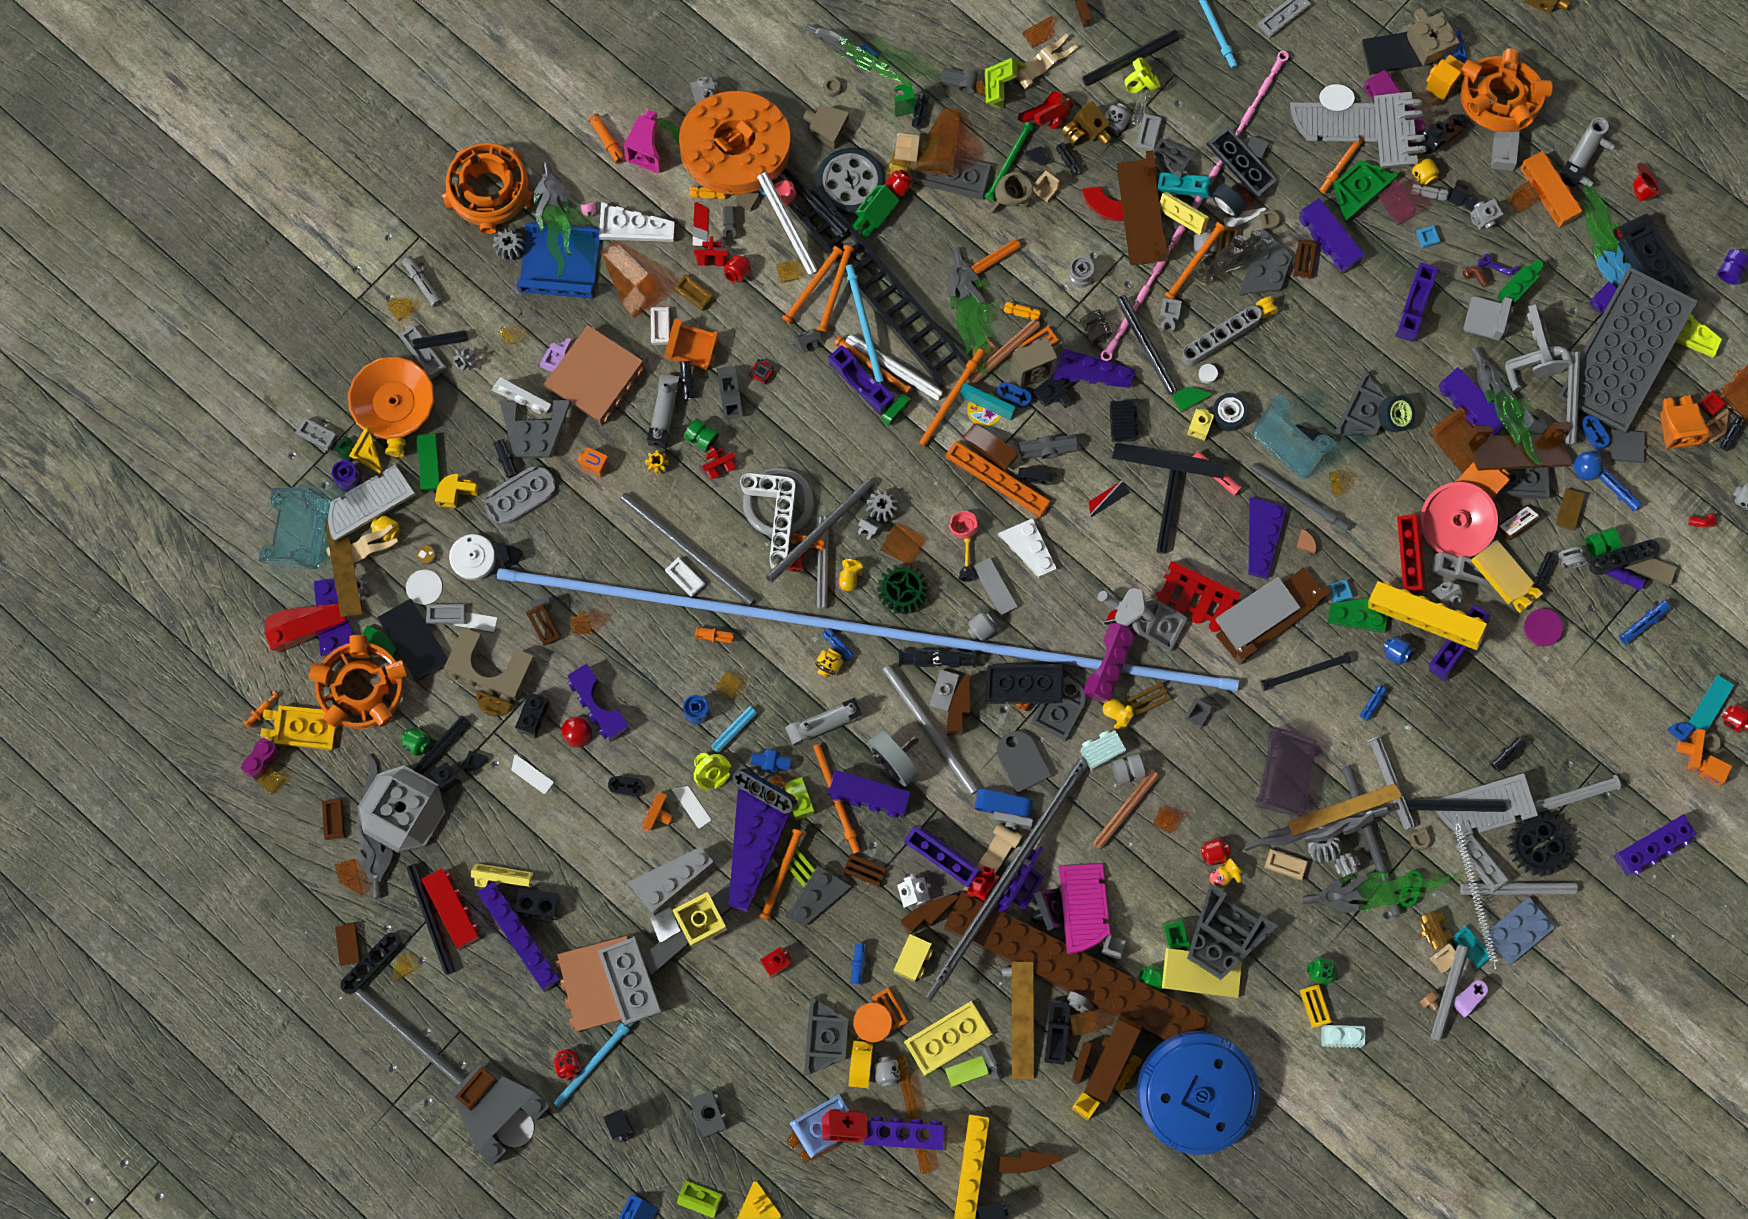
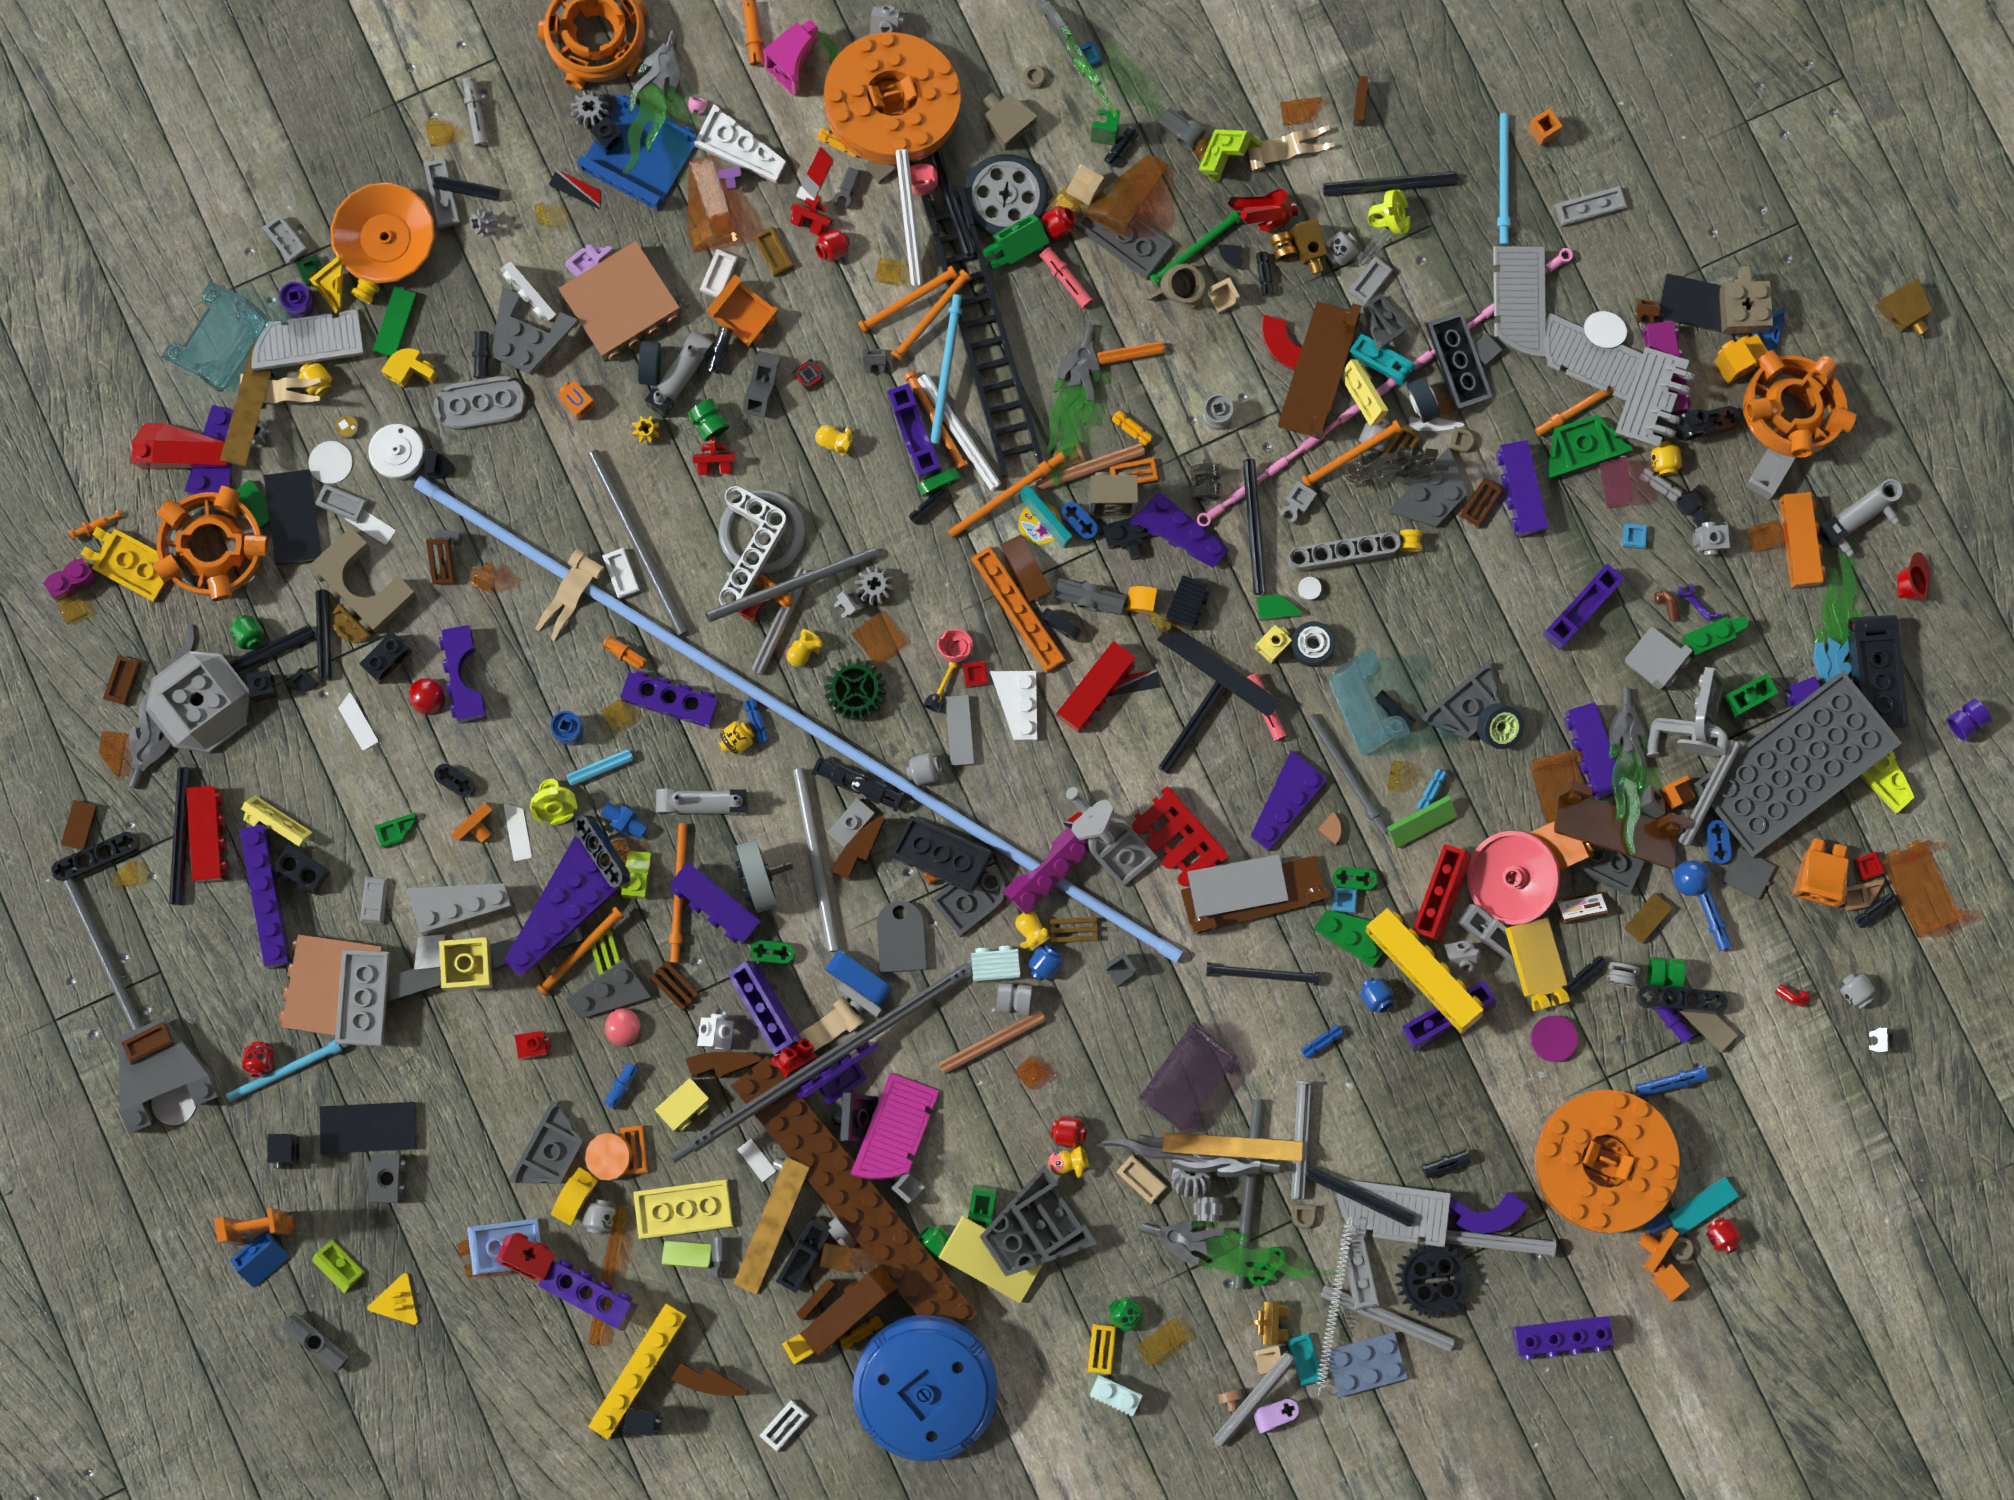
camera: 20 degrees right, 5 degrees up
none -> orange fence [214,1208,295,1245]
none -> black axle [315,589,331,680]
none -> black tile [319,1102,416,1154]
none -> light grey tile [360,876,389,925]
none -> green tile [374,812,418,849]
none -> tan flag [535,549,604,641]
none -> sticker [549,170,600,209]
none -> black brick [589,116,624,155]
none -> coral hair [605,1008,641,1047]
none -> dark purple brick [620,670,719,729]
none -> black wheel [638,341,662,386]
none -> medium lavender tile [718,167,741,189]
none -> white sticker [737,1139,776,1182]
none -> green beam [750,940,795,965]
none -> white tile [760,1400,809,1452]
none -> yellow animal [815,424,854,457]
none -> black axle [909,488,949,525]
none -> red tile [962,661,989,688]
none -> blue head [1028,945,1063,981]
none -> coral pin [1040,247,1093,308]
none -> red brick [1056,640,1136,733]
none -> light orange brick [1125,586,1157,615]
none -> clear yellow plate [1136,1318,1188,1366]
none -> clear yellow tile [1149,612,1171,633]
none -> green beam [1332,867,1377,891]
none -> bright green tile [1387,796,1457,849]
none -> dark azure axle [1417,769,1448,810]
none -> dark purple arch [1449,1191,1528,1233]
none -> light grey piece [1493,246,1546,357]
none -> orange piece [1534,1090,1680,1234]
none -> reddish brown tile [1634,298,1660,324]
none -> orange panel [1660,775,1695,810]
none -> green brick [1722,673,1779,719]

